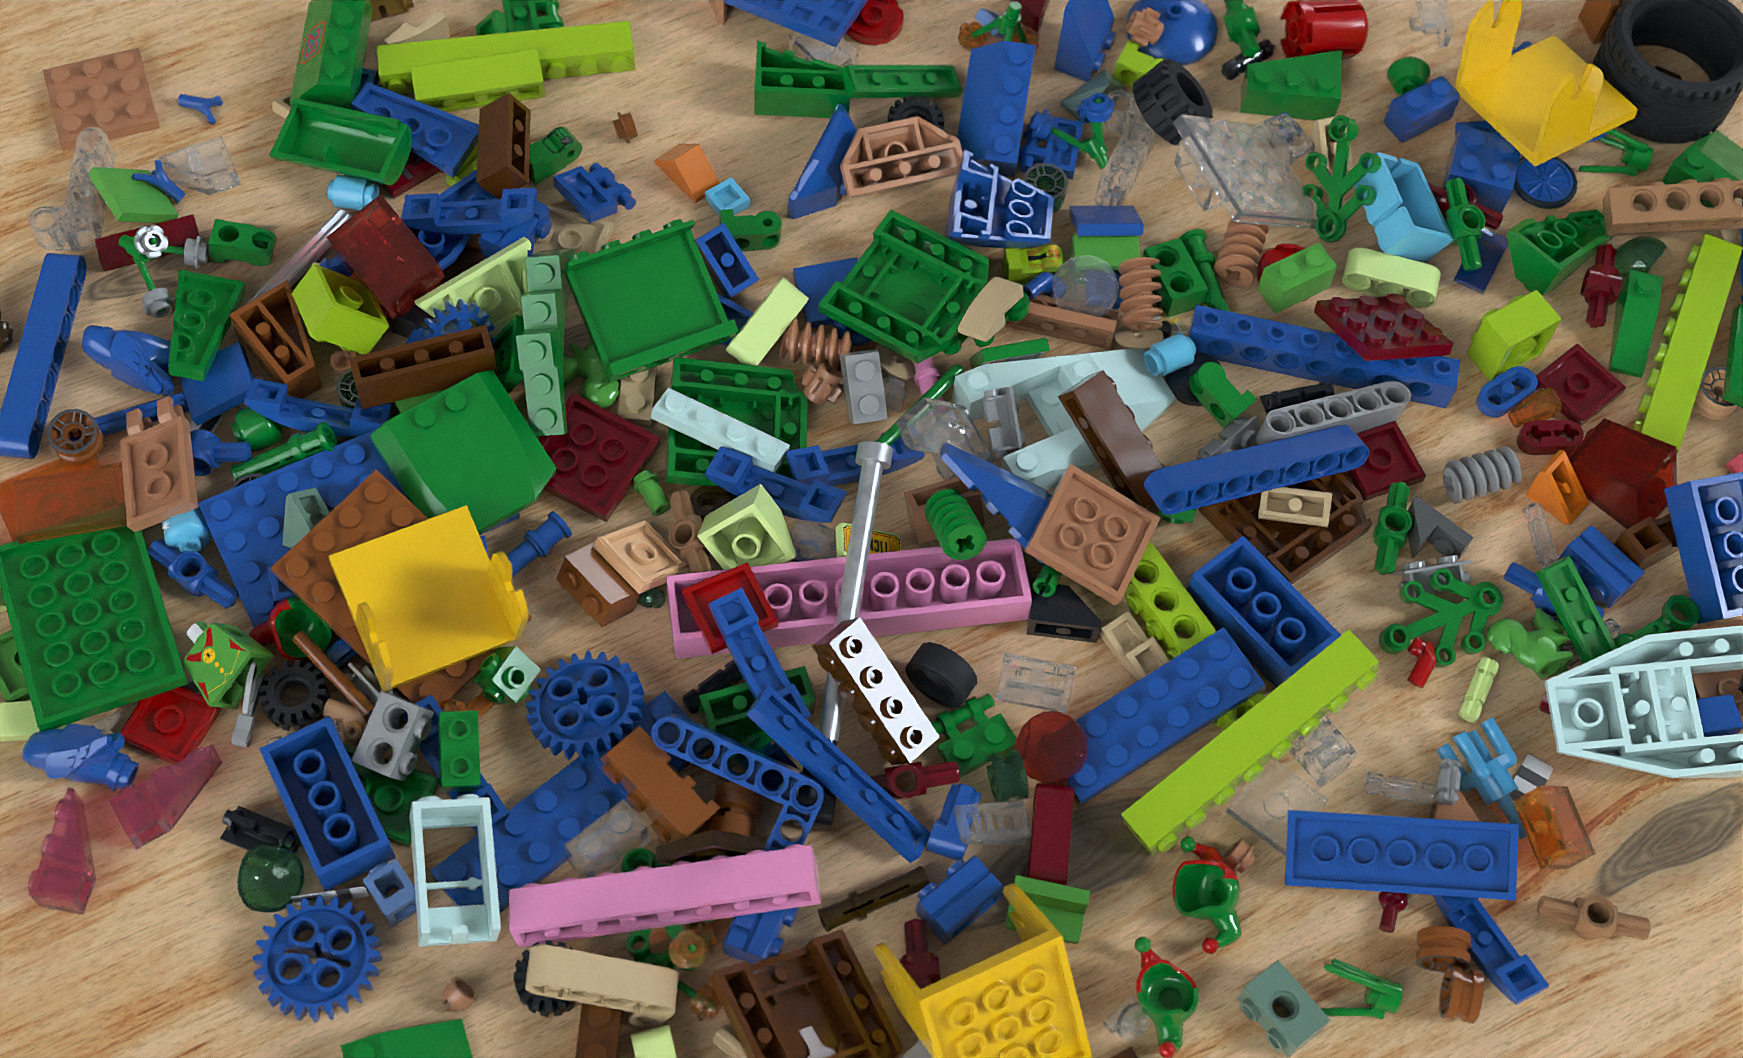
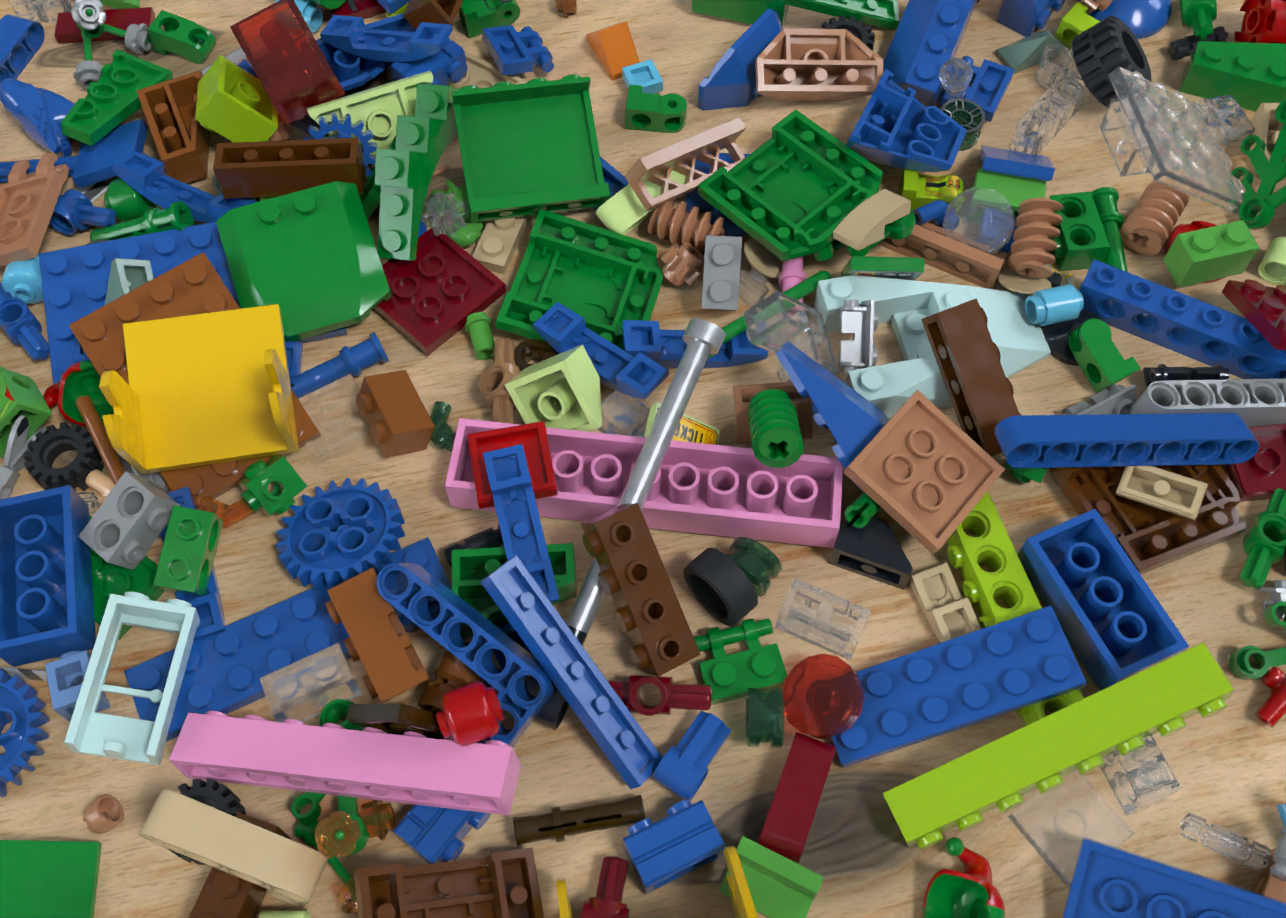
camera: 20 degrees right, 0 degrees up
light nougat tile [593,520,690,594] -> none
light aqua plate [651,388,790,473] -> none
blue brick [695,223,759,299] -> none
clear slope [953,800,1032,845] -> none
plant [1028,93,1114,169] -> none
nougat plate [1222,839,1256,873] -> none
none -> clear gear [422,192,467,236]
none -> red head [436,681,505,746]
none -> nougat fence [625,117,746,211]
none -> clear green wheel [726,537,782,597]
none -> clear cone [939,58,973,99]

